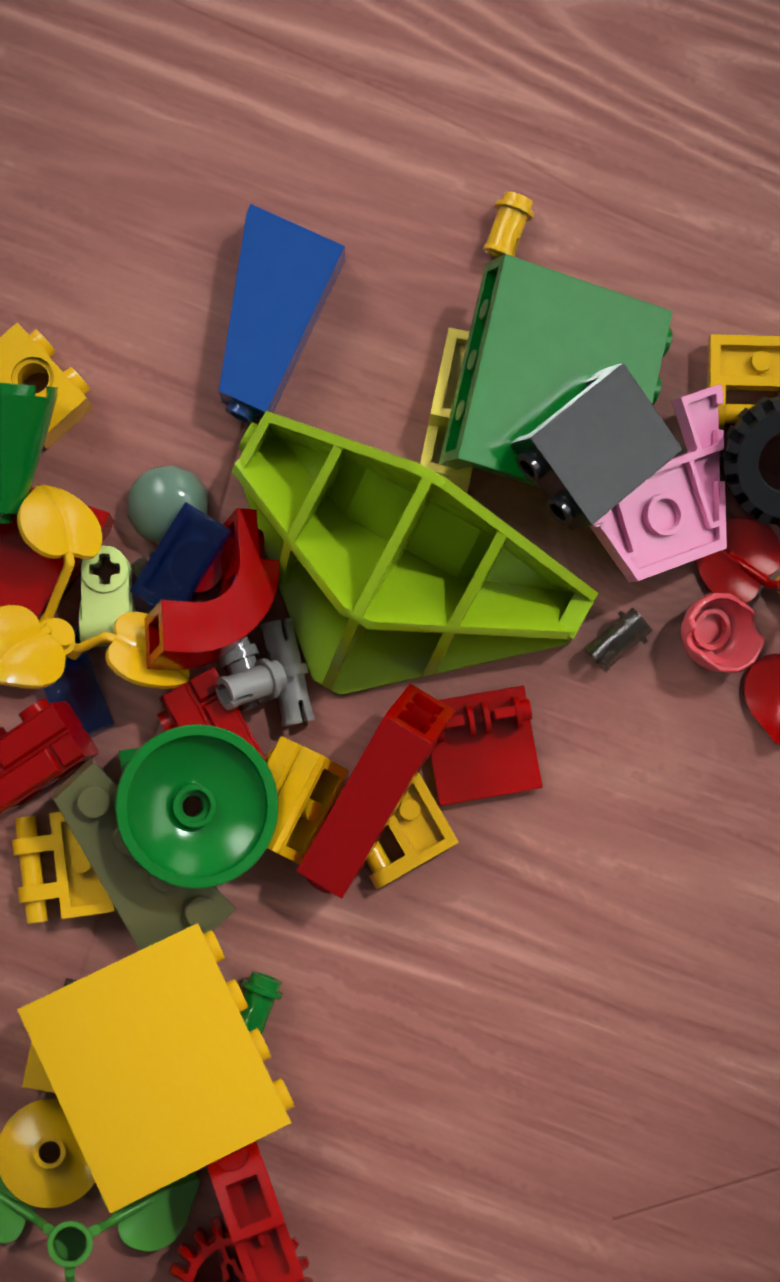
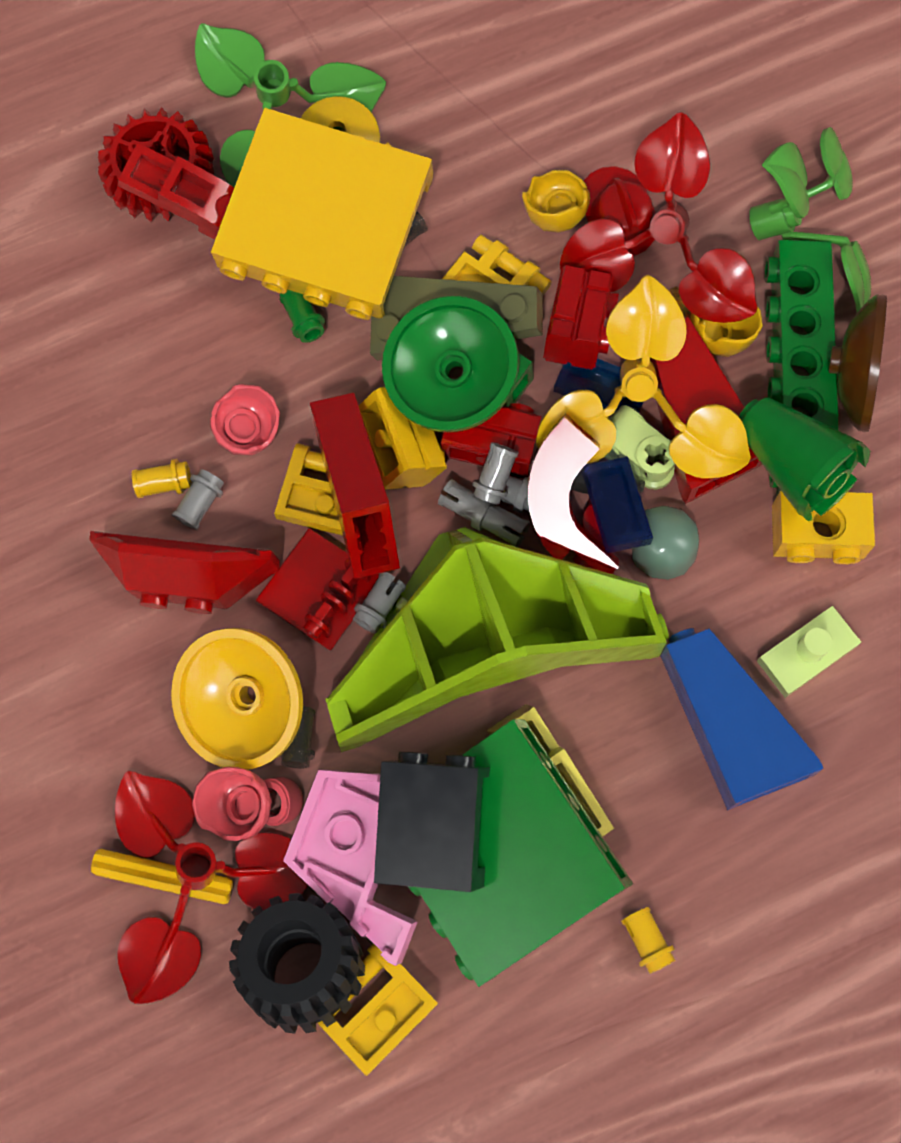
camera: 140 degrees right, 10 degrees down
none -> red wedge [89,531,280,614]
none -> yellow pin [132,459,192,498]
none -> yellow dish [171,627,303,770]
none -> light grey pin [172,469,224,530]
none -> coral hair [210,384,280,456]
none -> coral piece [264,777,303,826]
none -> light grey pin [353,572,406,634]
none -> yellowish green tile [757,606,861,698]

